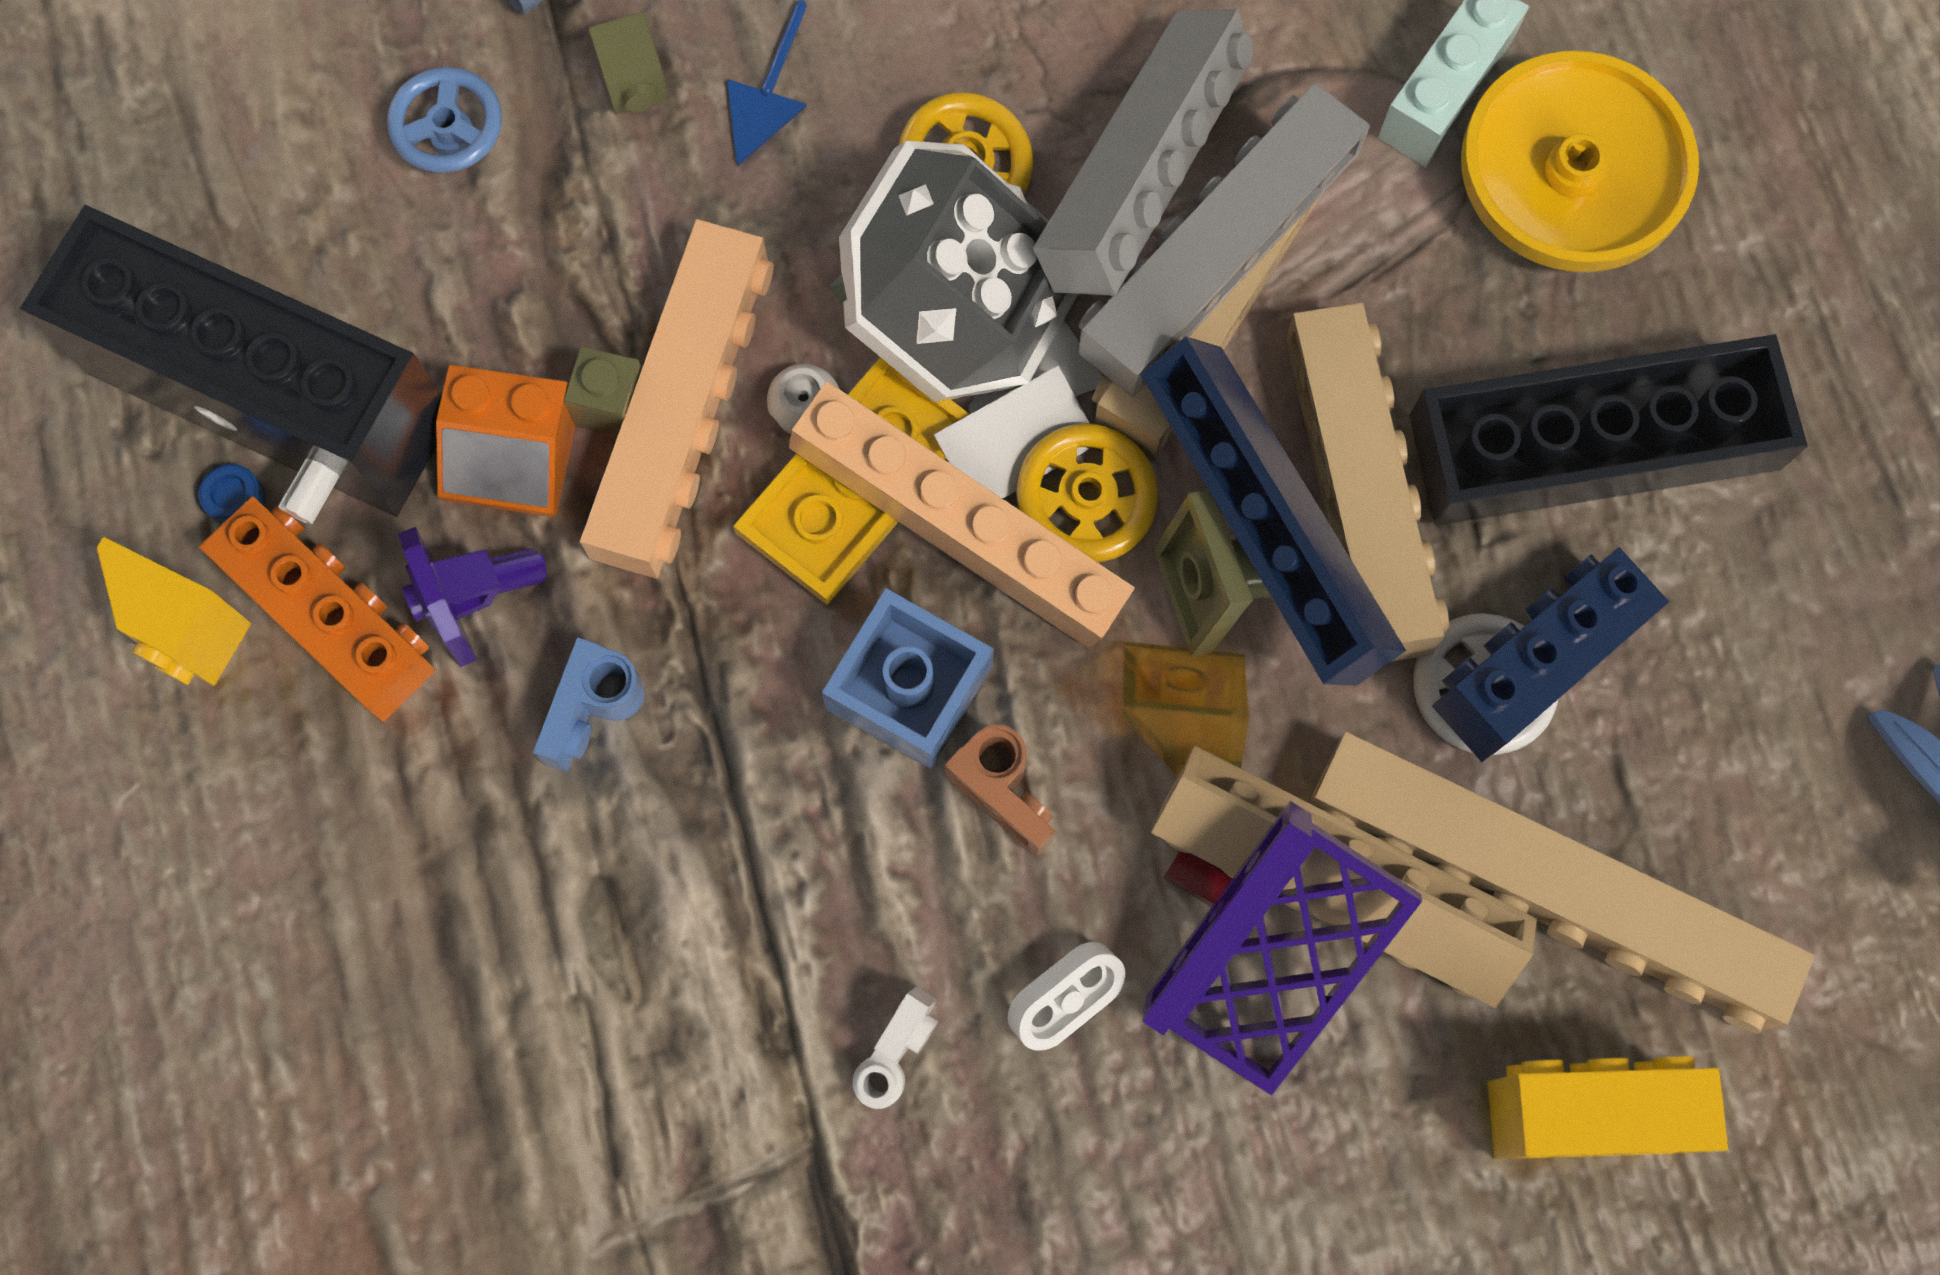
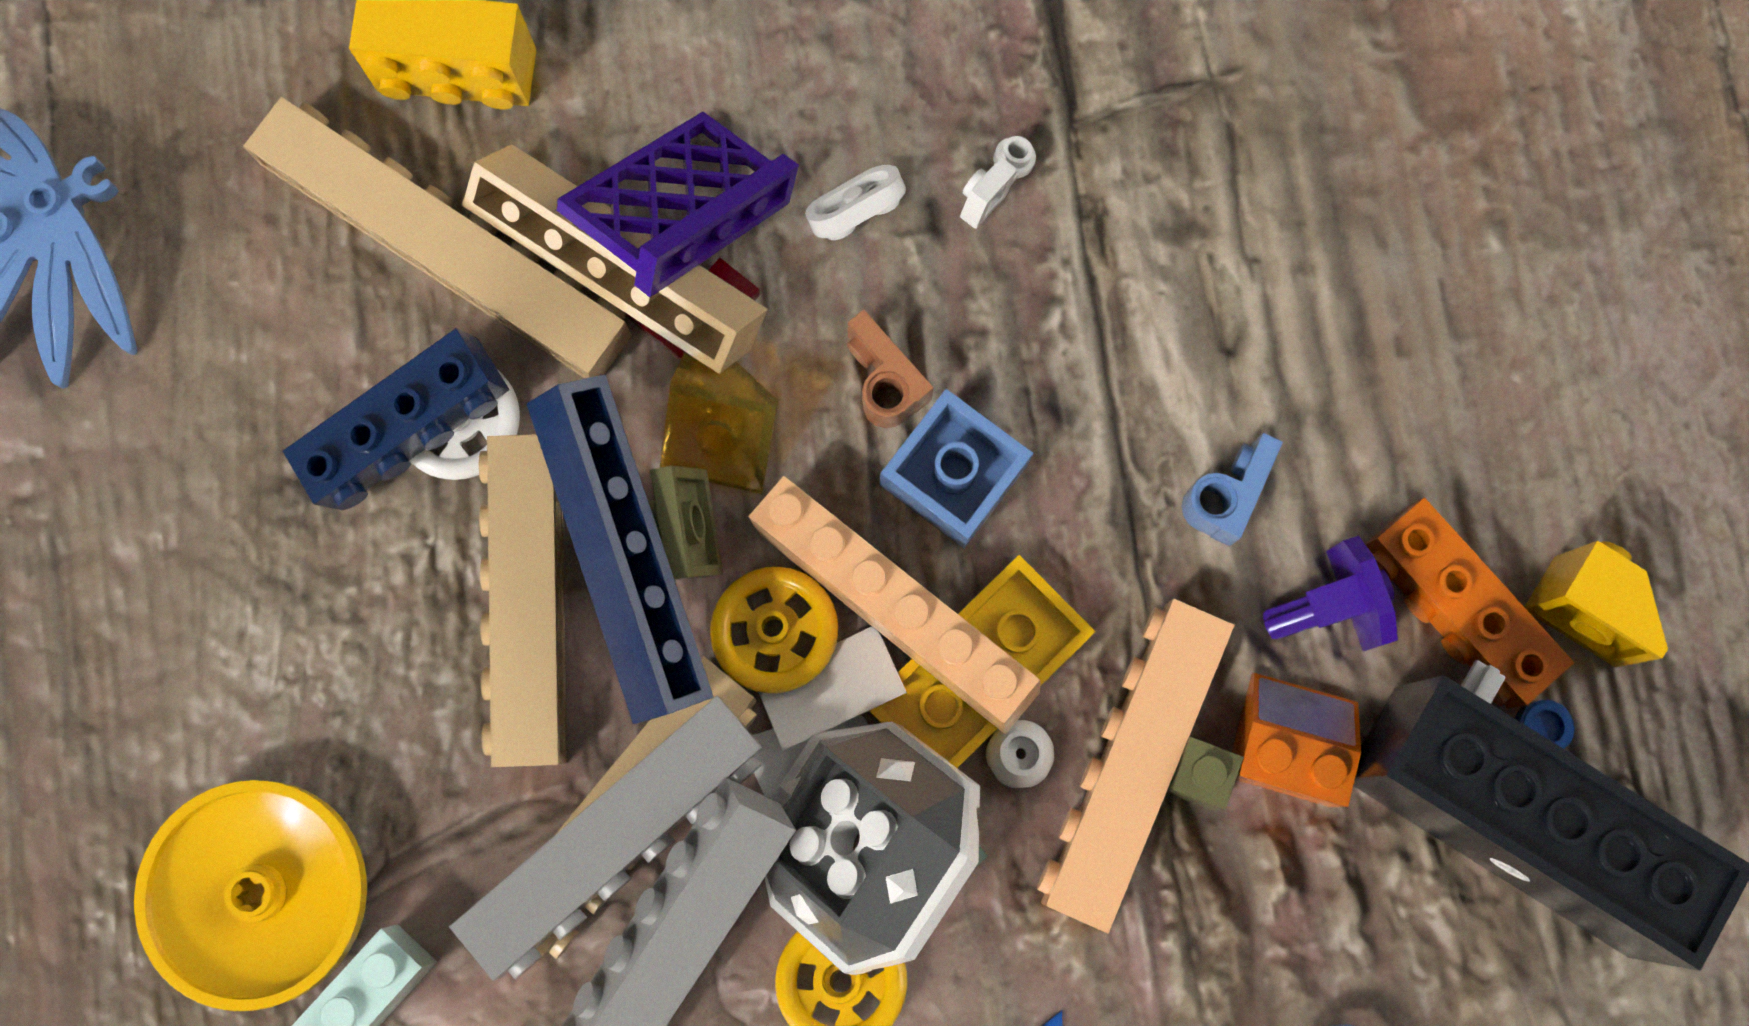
camera: 175 degrees left, 5 degrees up
black brick [1409,334,1808,526] -> none

